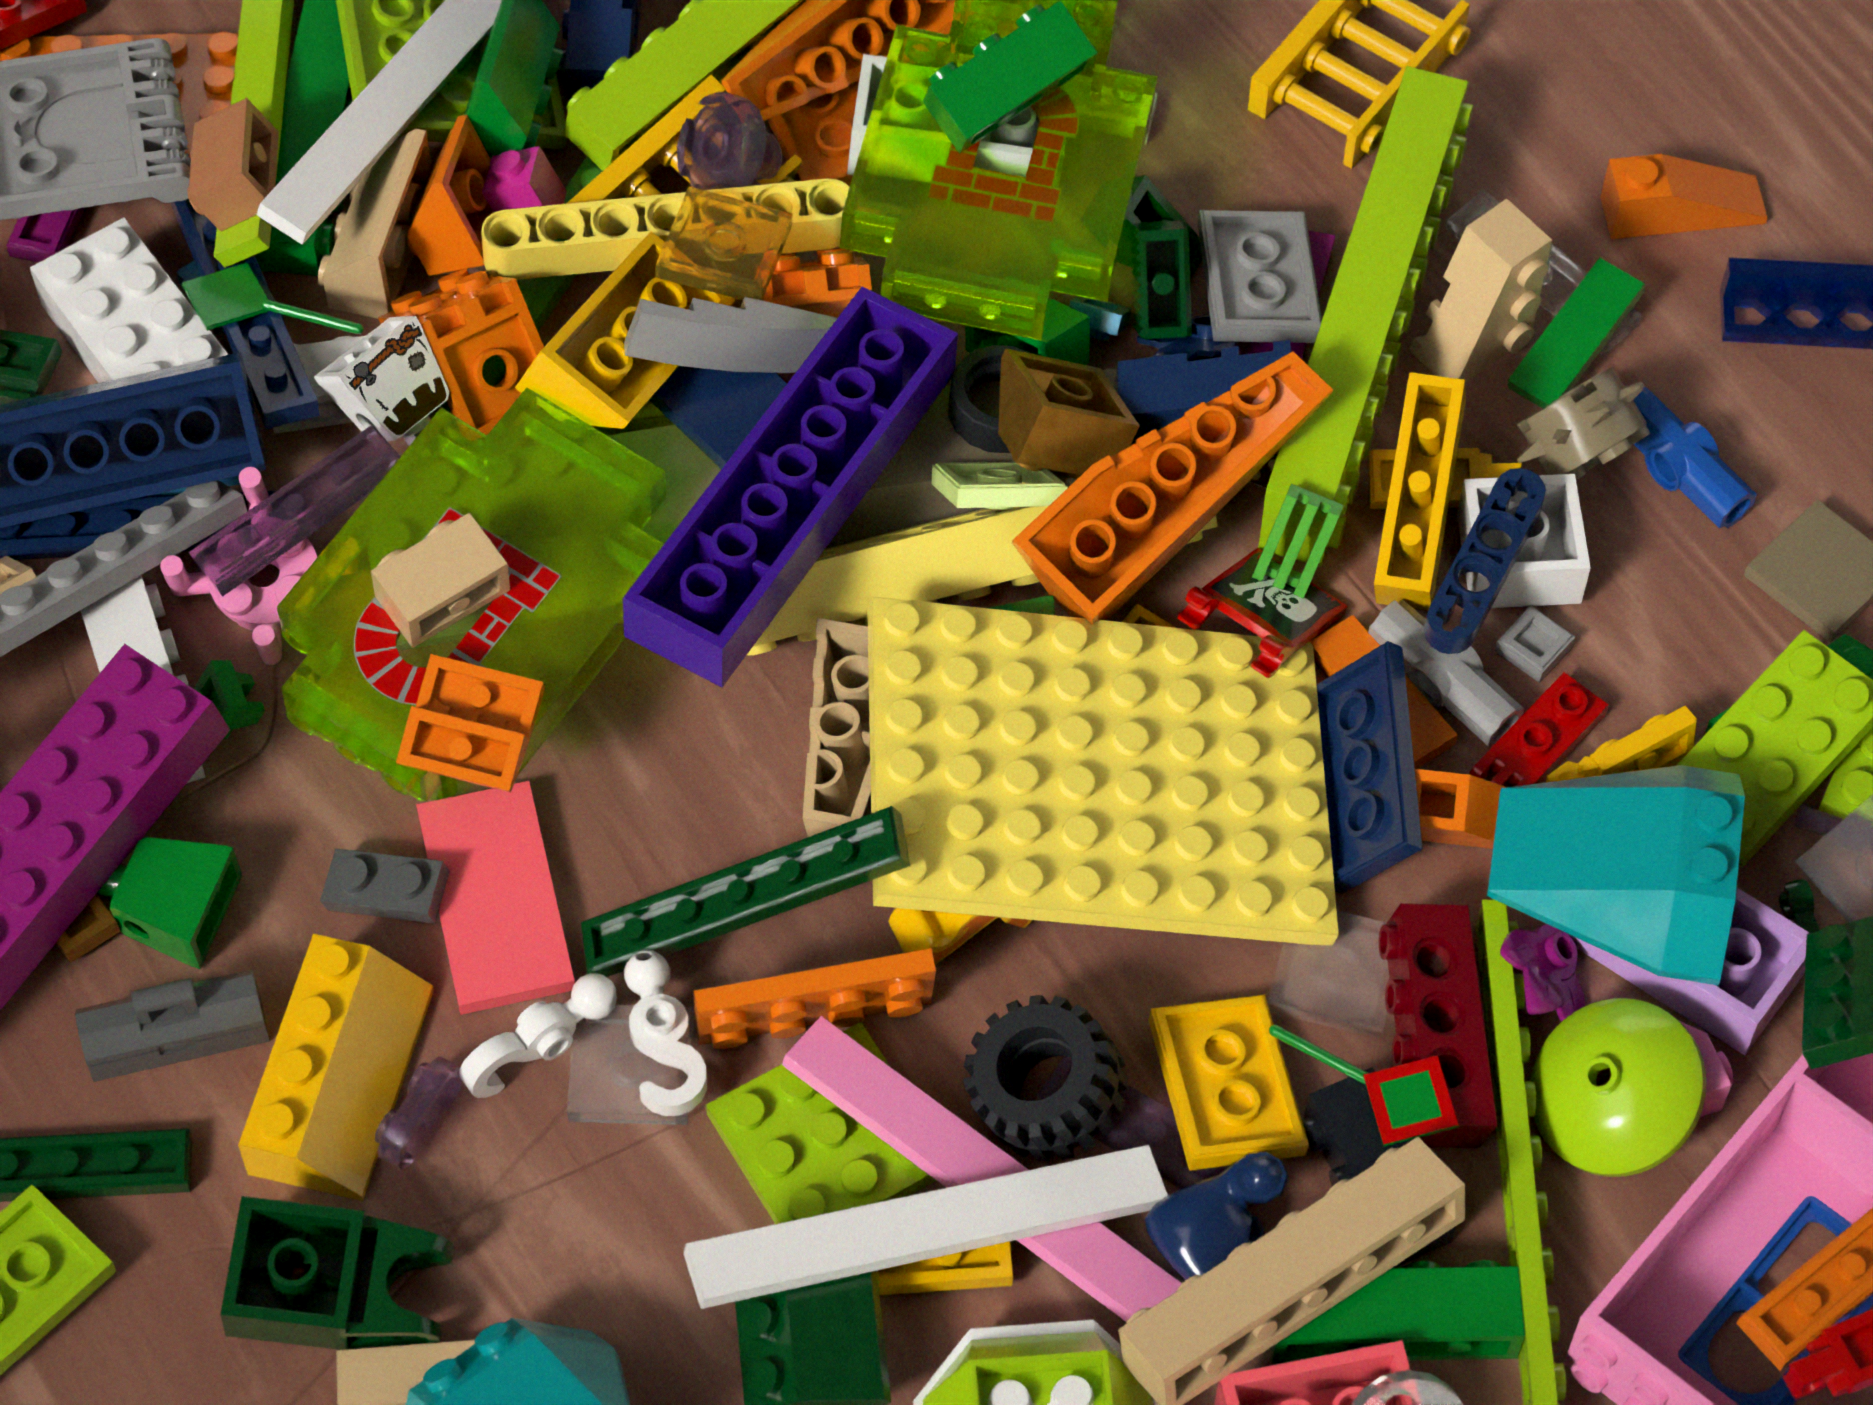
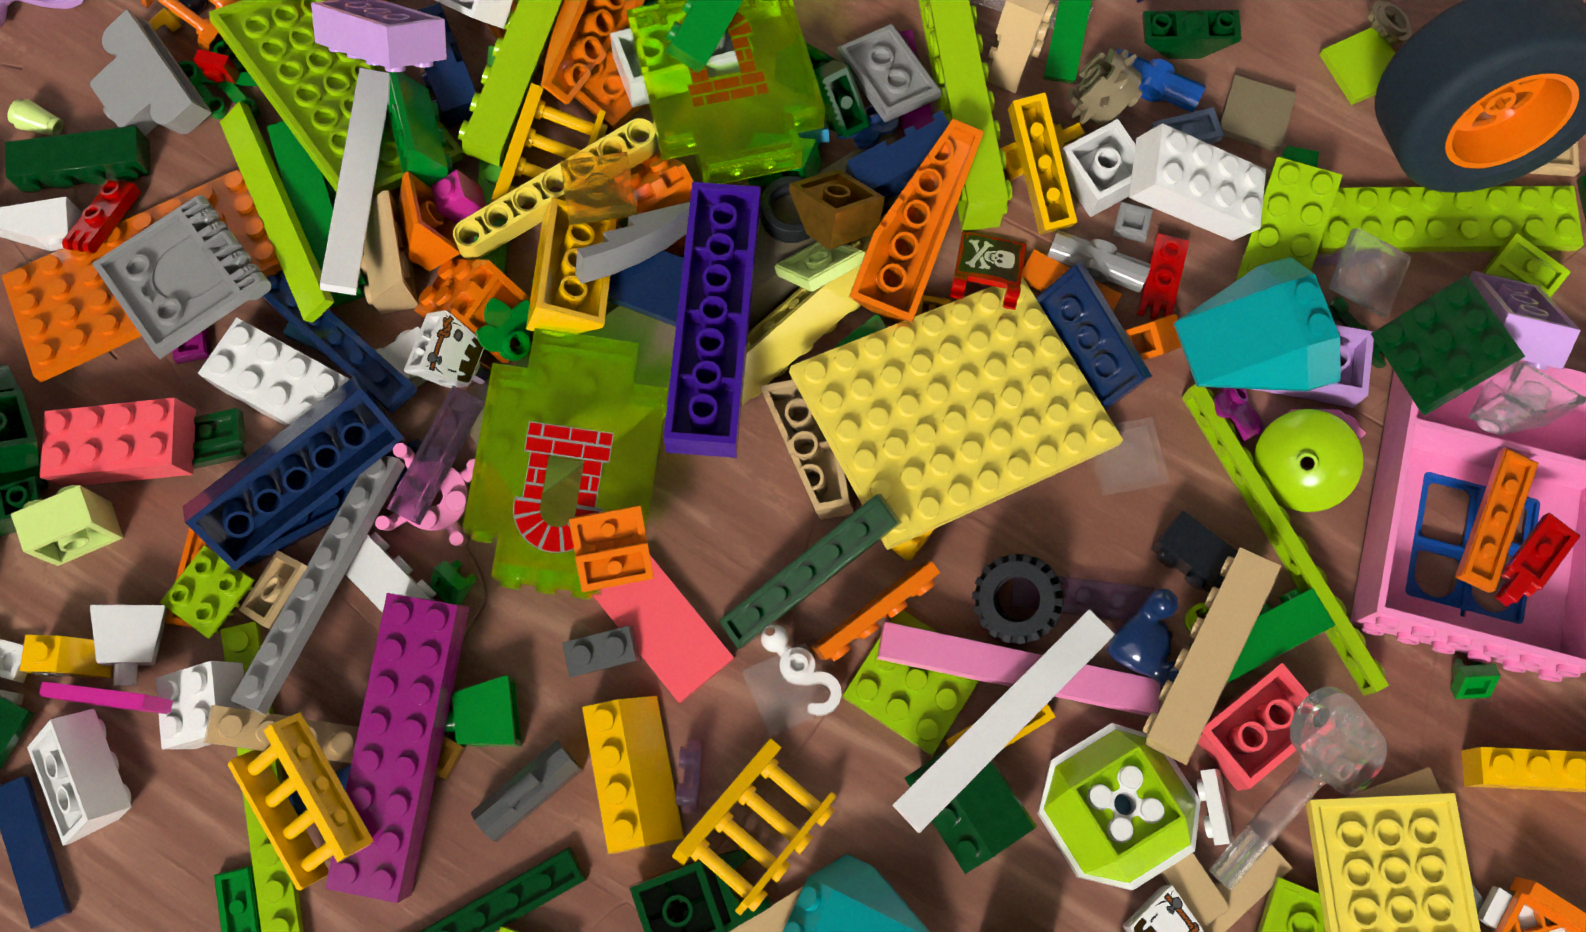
camera: 25 degrees left, 15 degrees up
green piece [182,263,364,334] -> none
nougat brick [187,98,279,231] -> none
tan brick [371,513,510,648] -> none
white piece [459,973,617,1098] -> none
tile [677,91,782,192] -> none
yellow tile [1148,994,1309,1171] -> none
bright green tile [1252,484,1344,599] -> none
piece [1269,1025,1459,1147] -> none
dark red brick [1378,903,1498,1148] -> none
dark blue beam [1424,468,1546,654] -> none
yellow hinge [1546,705,1697,782] -> none
none -> green plate [475,298,532,361]
none -> yellow fence [672,738,837,916]
none -> white brick [1129,123,1266,241]
none -> dark green slope [1142,10,1242,59]
none -> sand blue plate [1150,107,1224,144]

